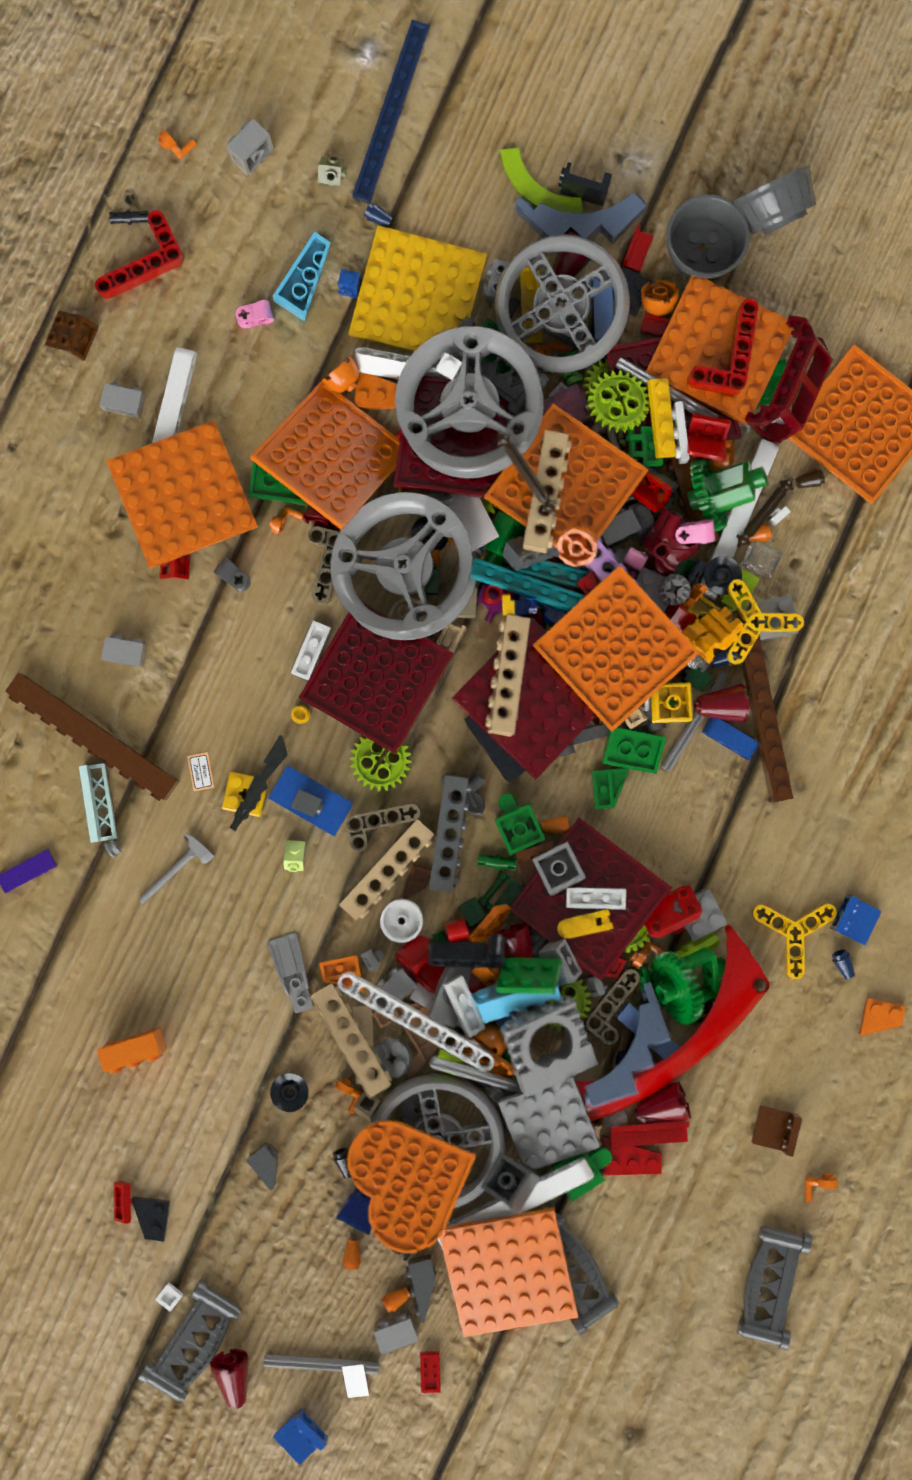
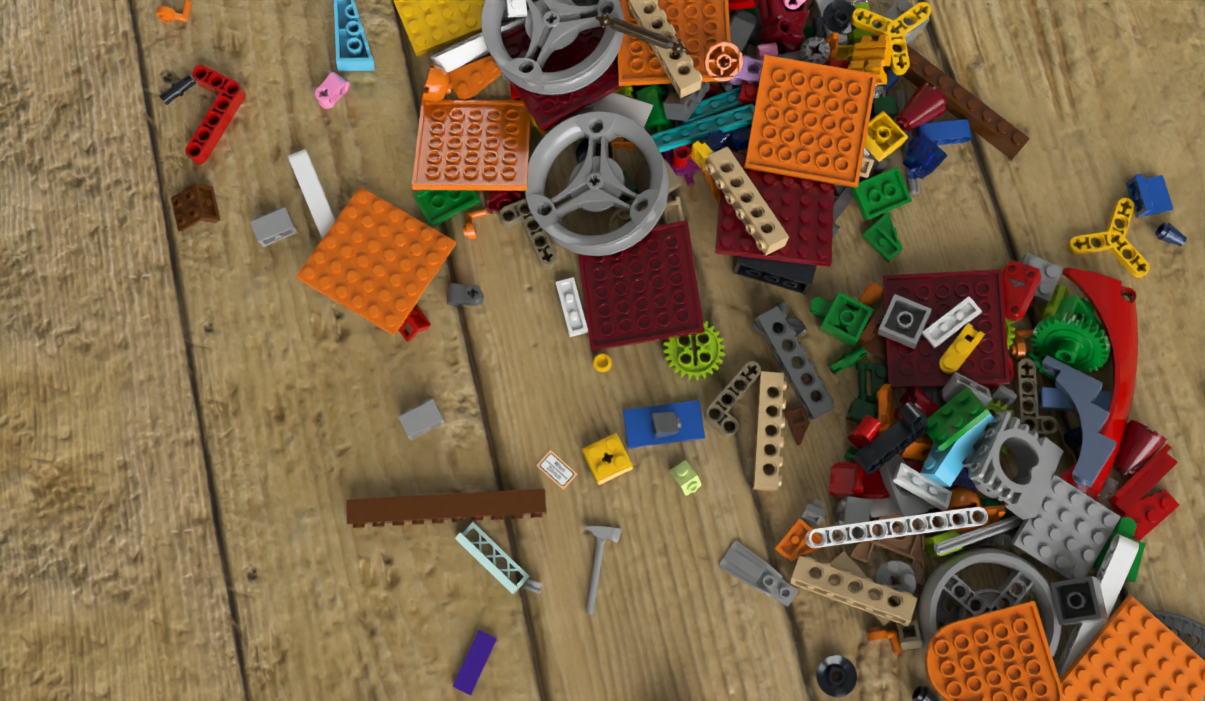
camera: 35 degrees left, 10 degrees down
pearl dark grey sword [229,735,288,831] -> none
blue brick [338,269,361,299] -> none
white wheel [380,898,423,943] -> none
none -> clear blue torso [902,133,947,180]

